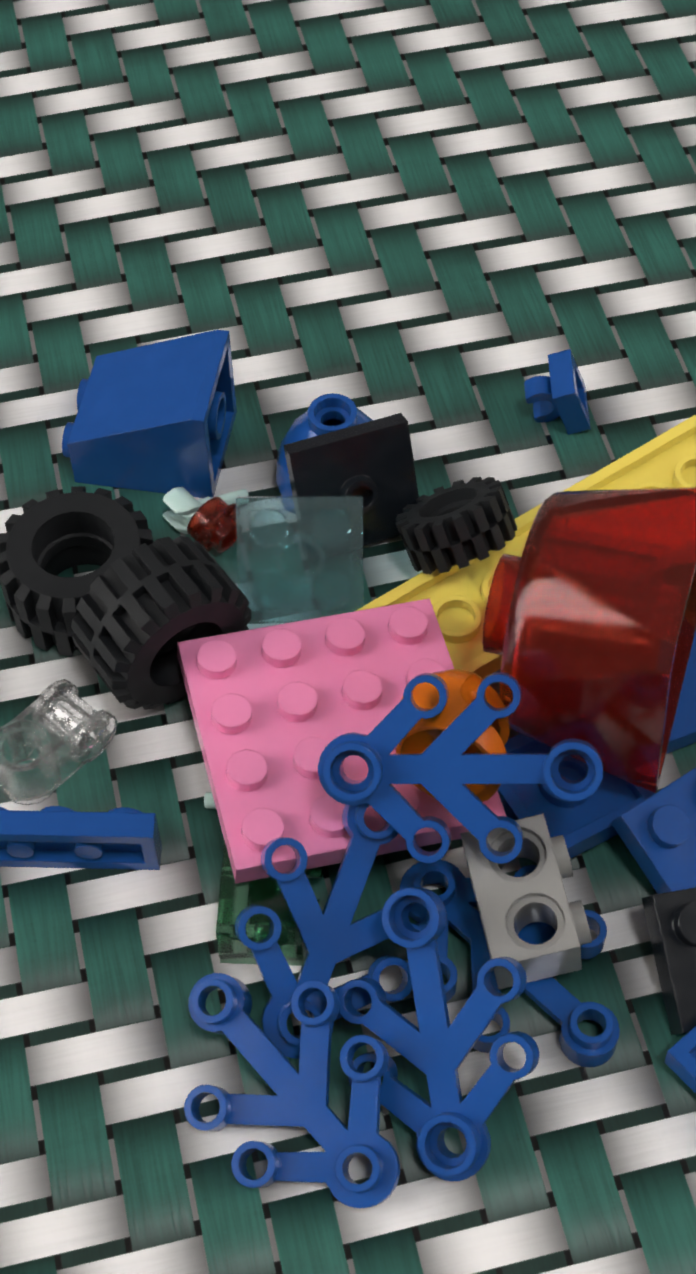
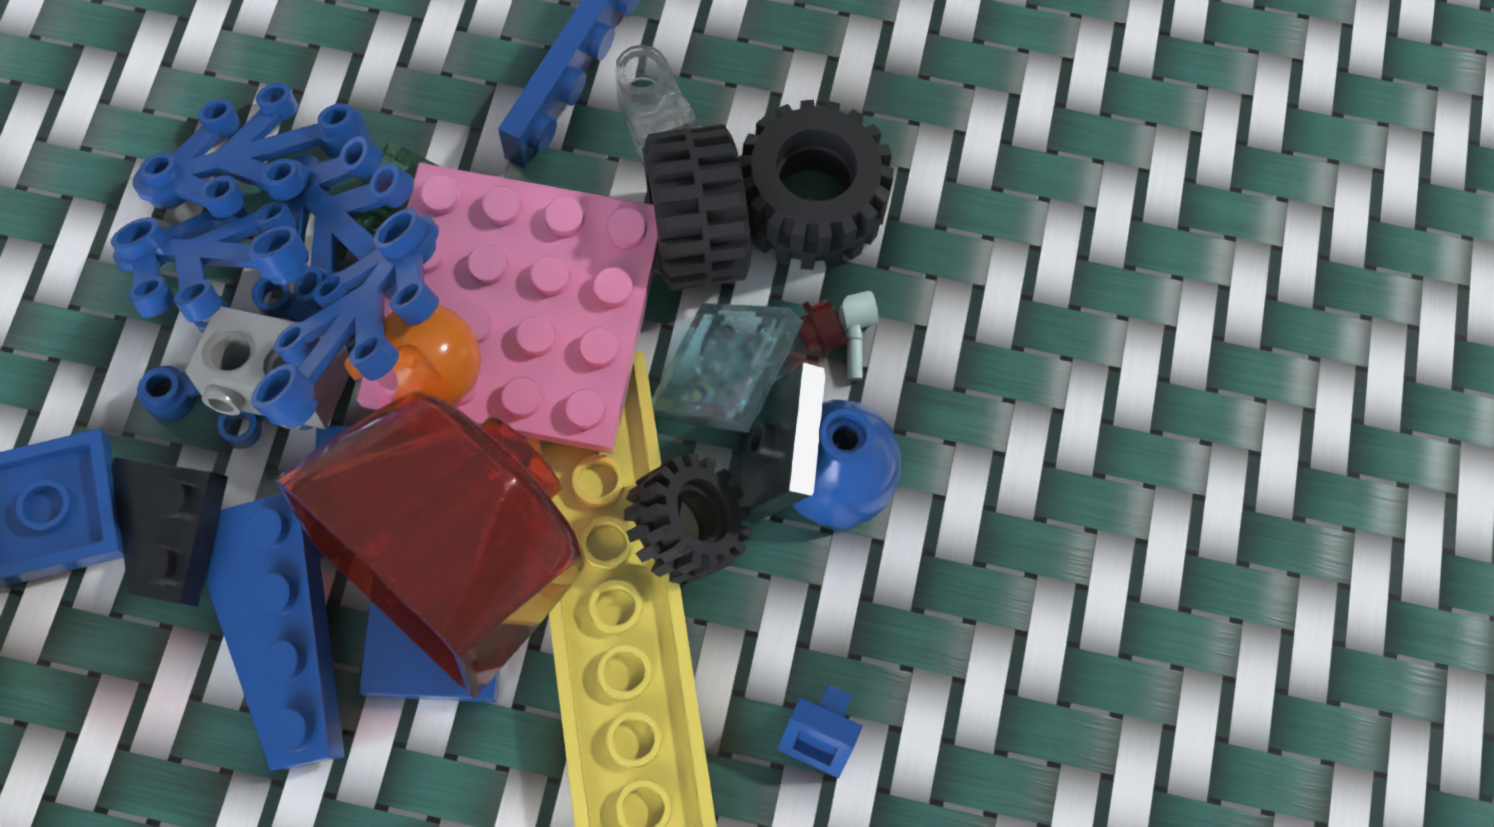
camera: 110 degrees right, 15 degrees up
blue slope [62,330,237,498] -> none

